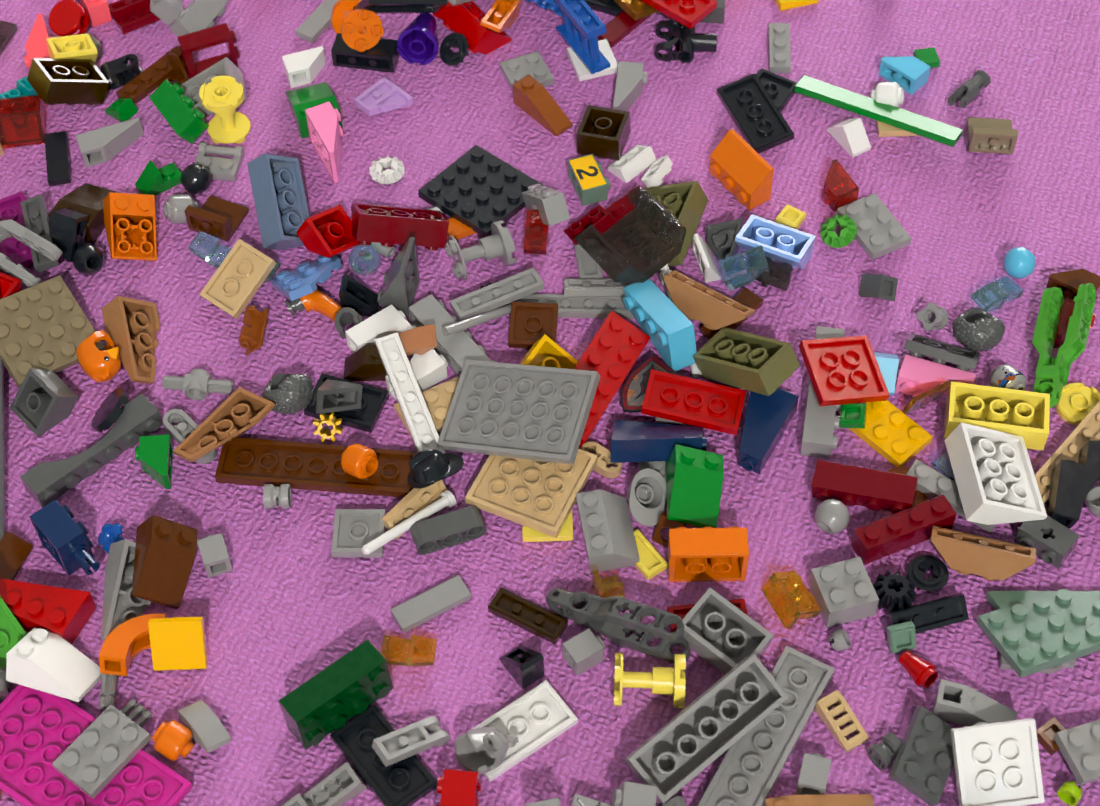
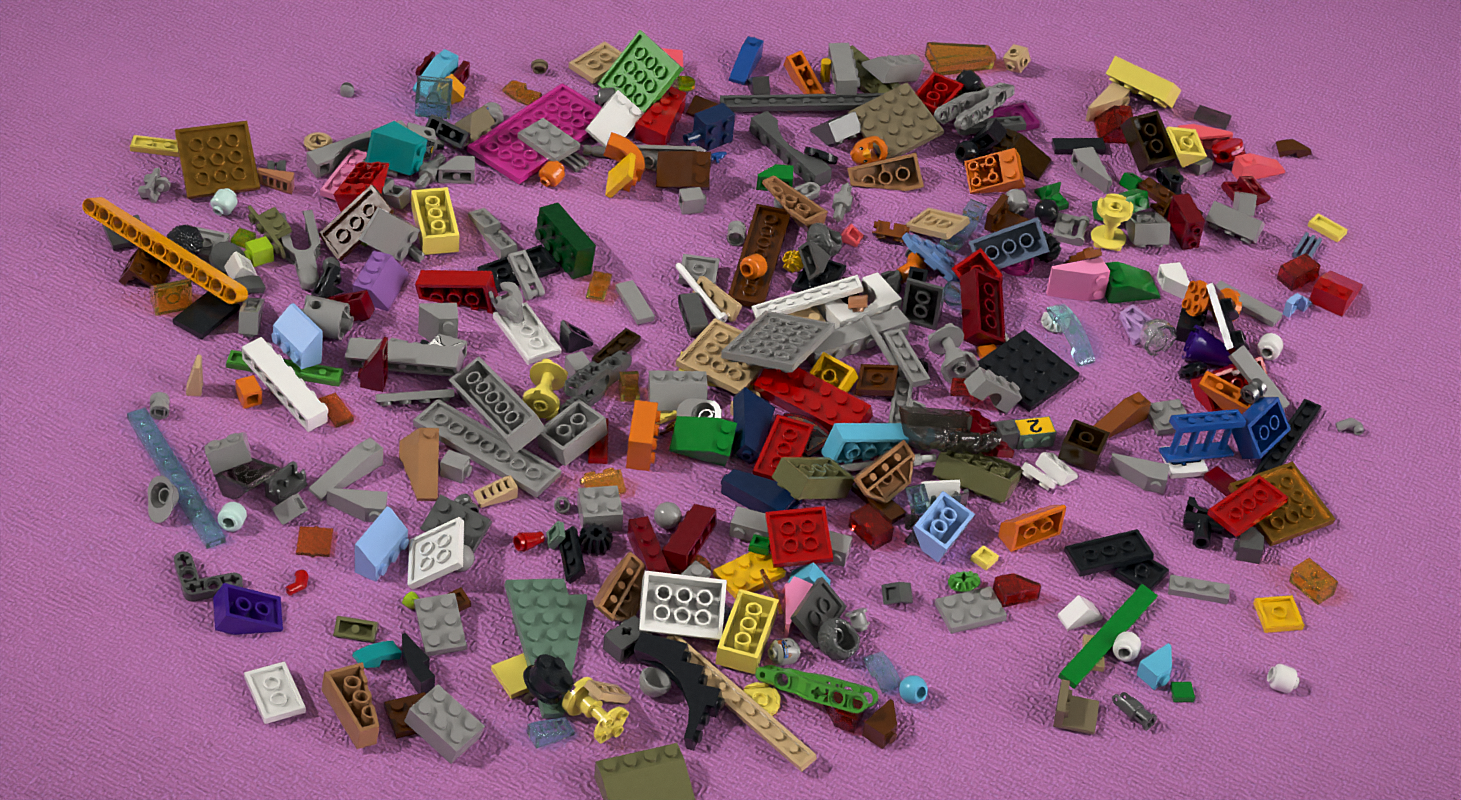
camera: 90 degrees right, 10 degrees down
light grey slope [178,700,231,753] -> none
black piece [407,449,464,489] -> none
black gear [907,555,949,594] -> none
light grey slope [932,679,1017,727] -> none
none -> coral slope [840,224,864,247]
none -> clear red brick [848,503,894,551]
none -> dark grey slope [991,419,1020,449]
none -> clear light blue slope [1046,304,1095,367]
none -> dark orange plate [1064,247,1102,264]
none -> clear cylinder [1139,318,1177,356]

